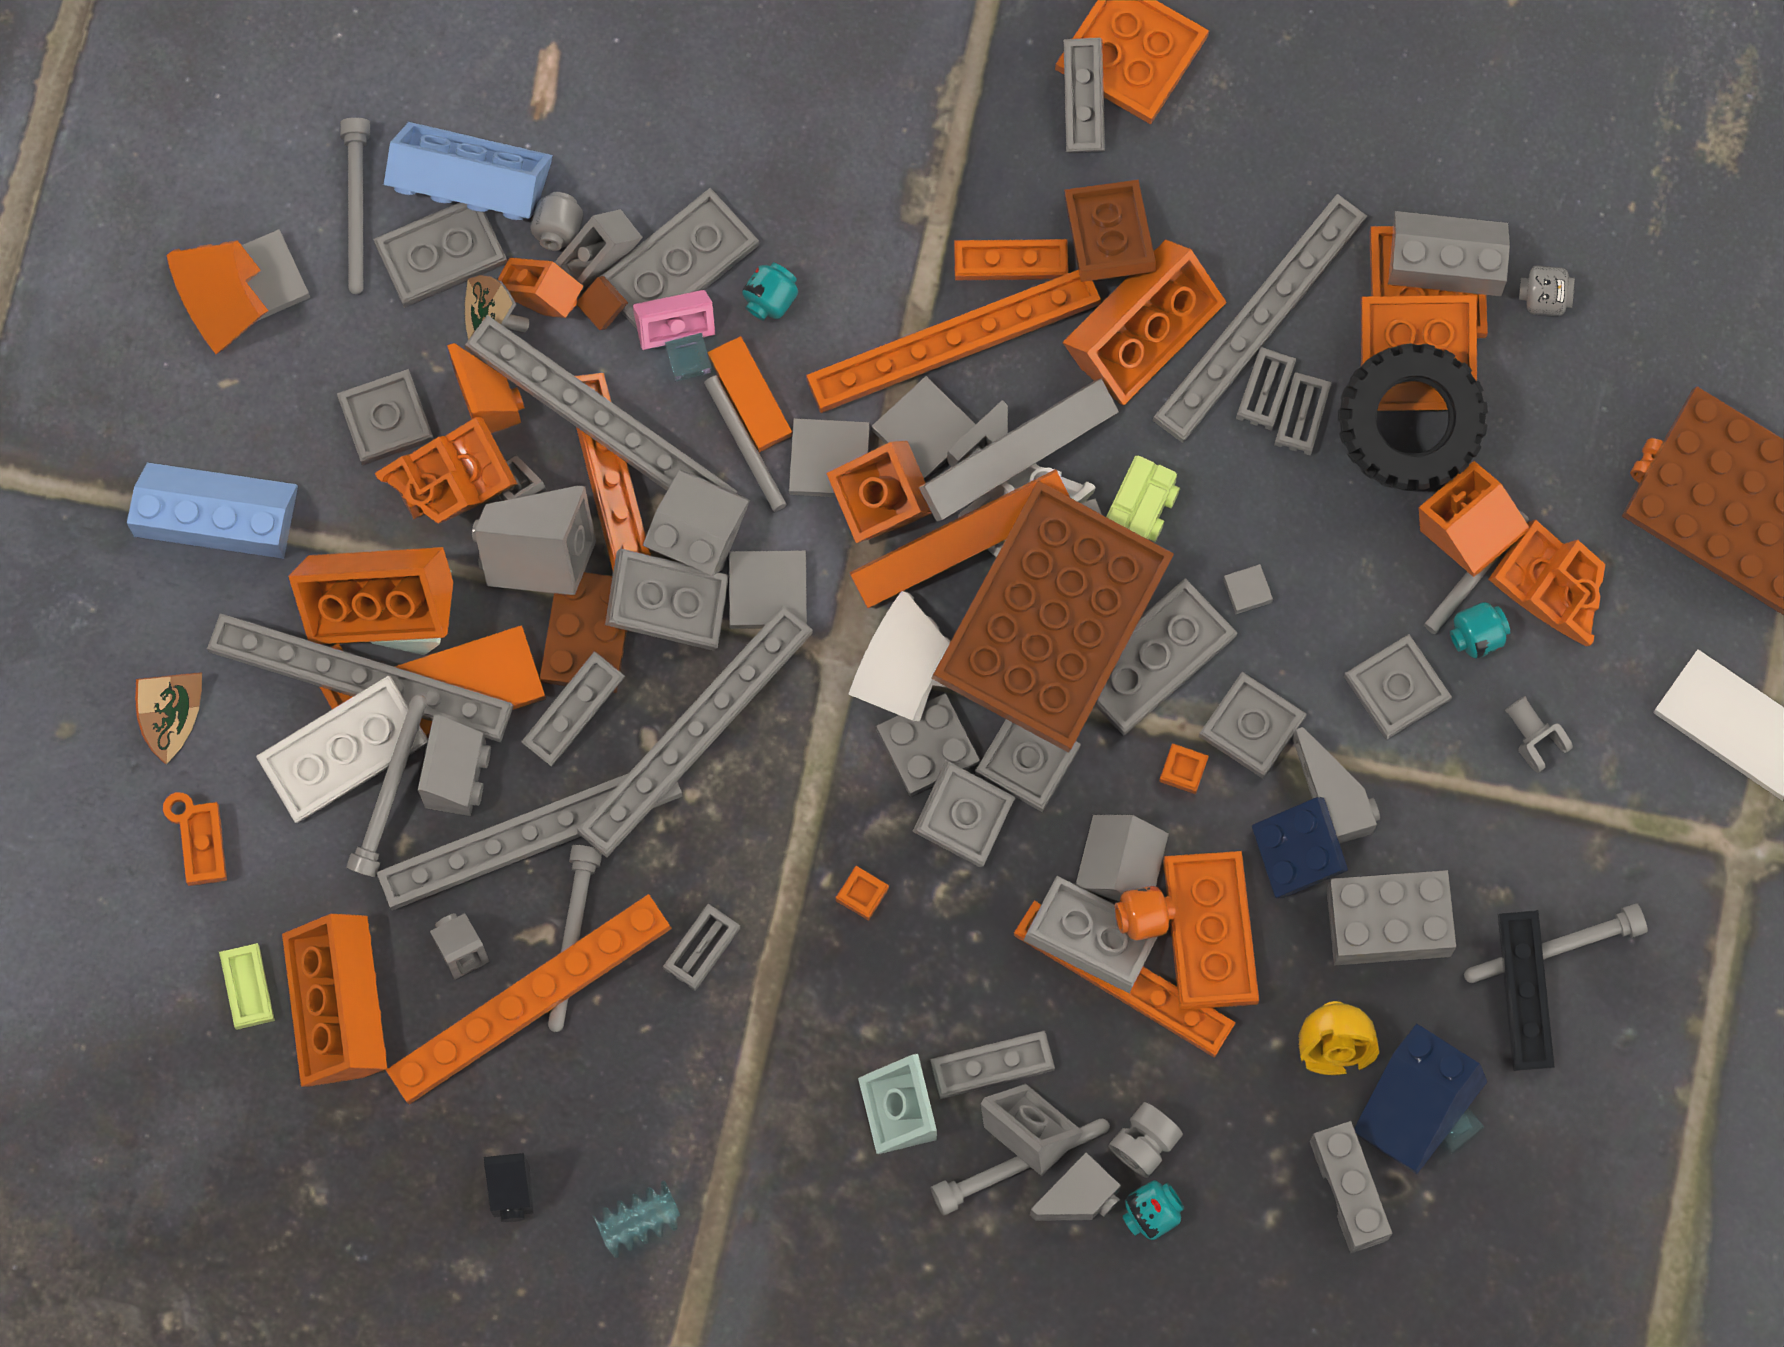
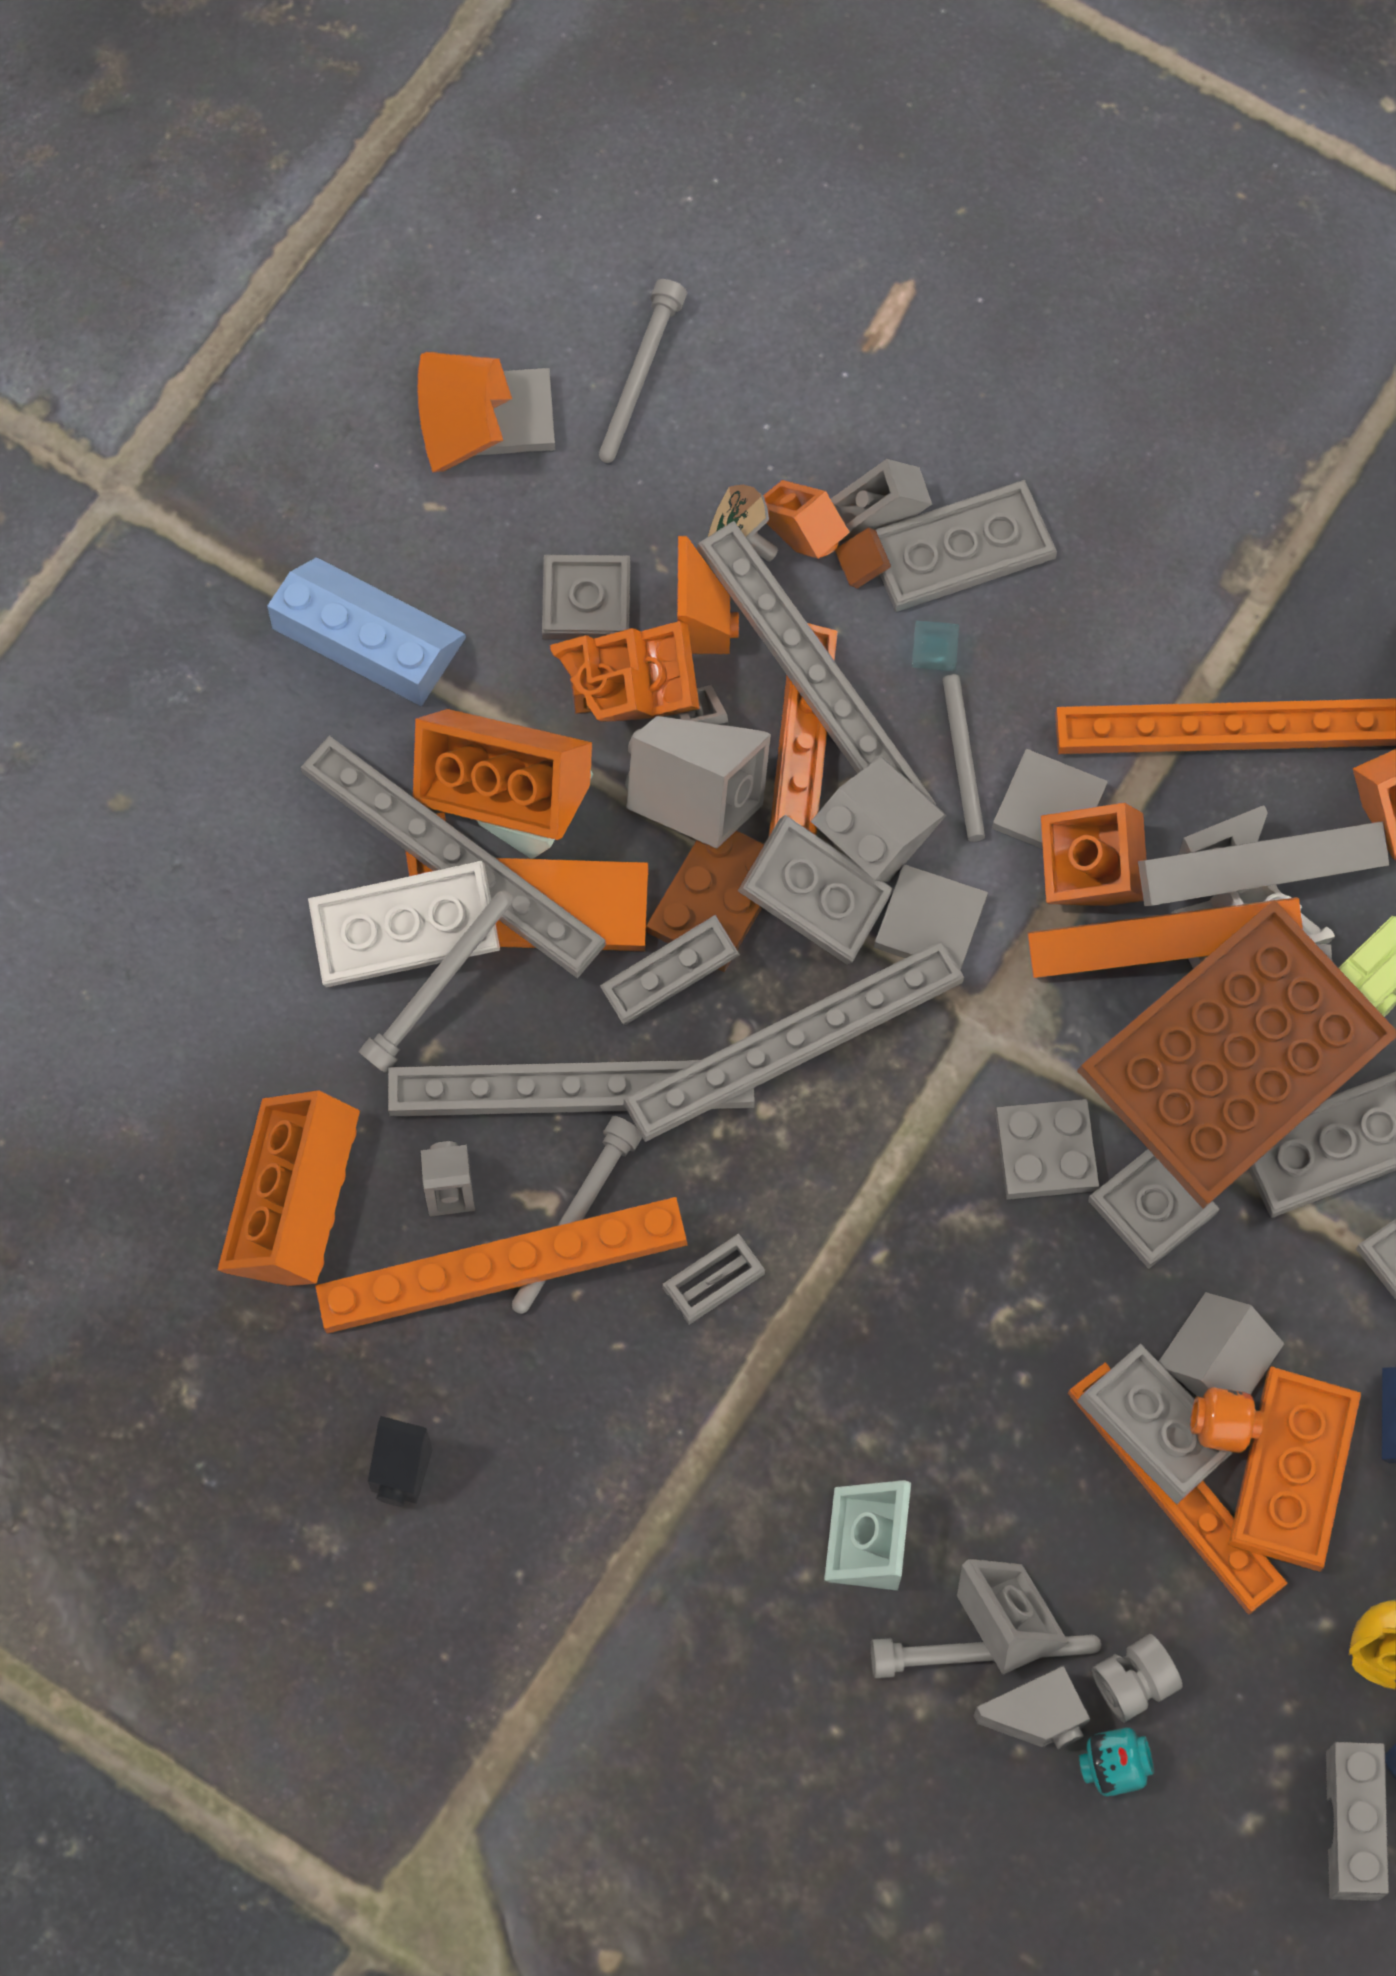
camera: 20 degrees right, 5 degrees down
shield [135,673,202,764] -> none
orange hinge [163,792,227,886] -> none
yellowish green tile [219,943,275,1030] -> none
light grey tile [373,202,507,308] -> none
light blue slope [384,122,553,220] -> none
light grey slope [418,715,491,816] -> none
light grey head [530,192,583,251] -> none
clear light blue piece [592,1180,681,1258] -> none
bright pink slope [633,290,715,350] -> none
orange tile [707,336,793,452] -> none
teal head [742,262,798,321] -> none
orange tile [835,866,889,921] -> none
white slope [849,591,951,722] -> none
light grey tile [872,376,976,481] -> none
light grey tile [912,761,1015,867] -> none
light grey tile [930,1031,1055,1099] -> none
orange tile [954,239,1068,280] -> none
orange tile [1159,743,1209,794] -> none

